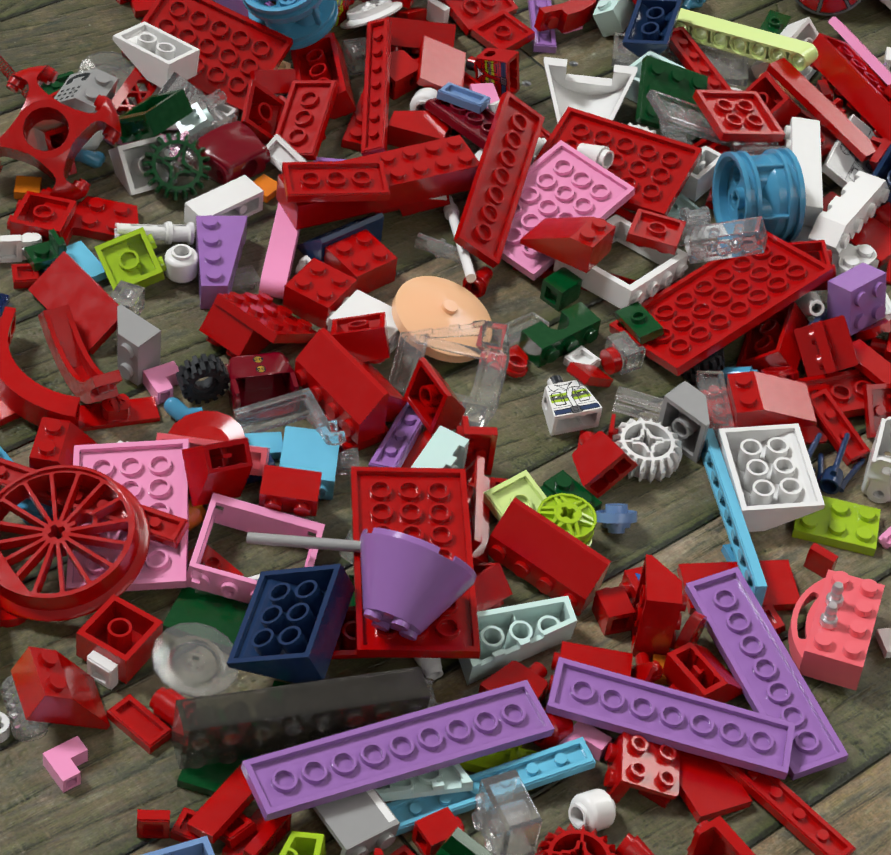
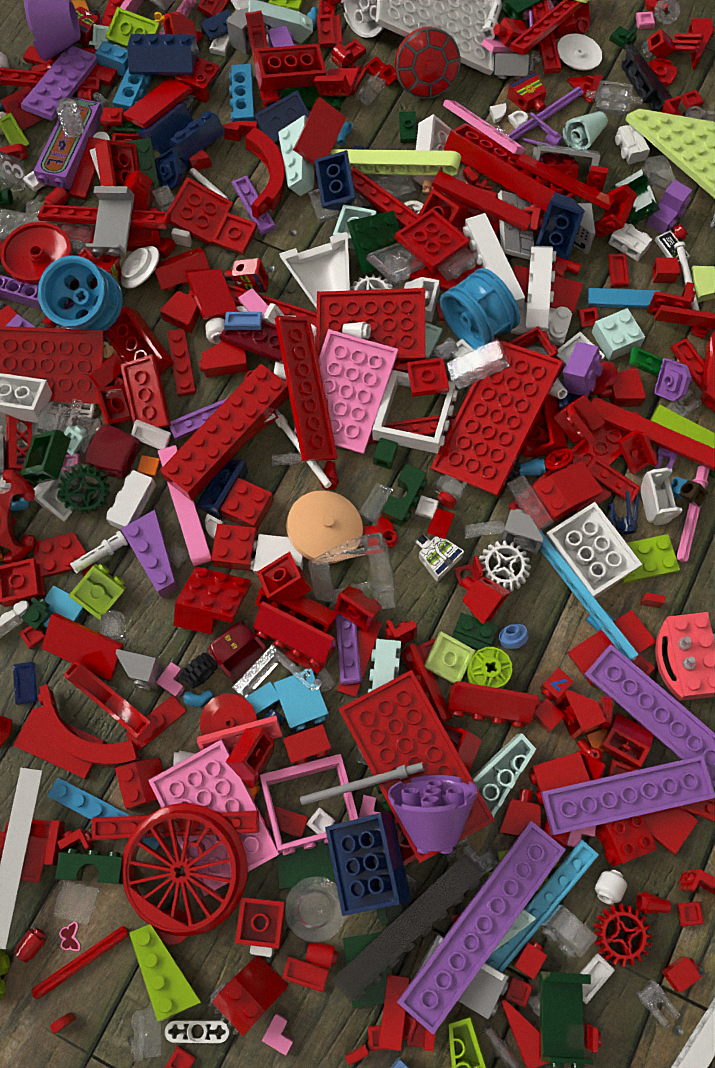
camera: 15 degrees left, 25 degrees up
white head [164,244,199,283] -> none
red tile [282,161,390,203] -> none
clear brick [342,37,366,76] -> none
red tile [361,17,392,156] -> none
red slope [520,217,616,273] -> none
dark green plate [615,302,664,345] -> none

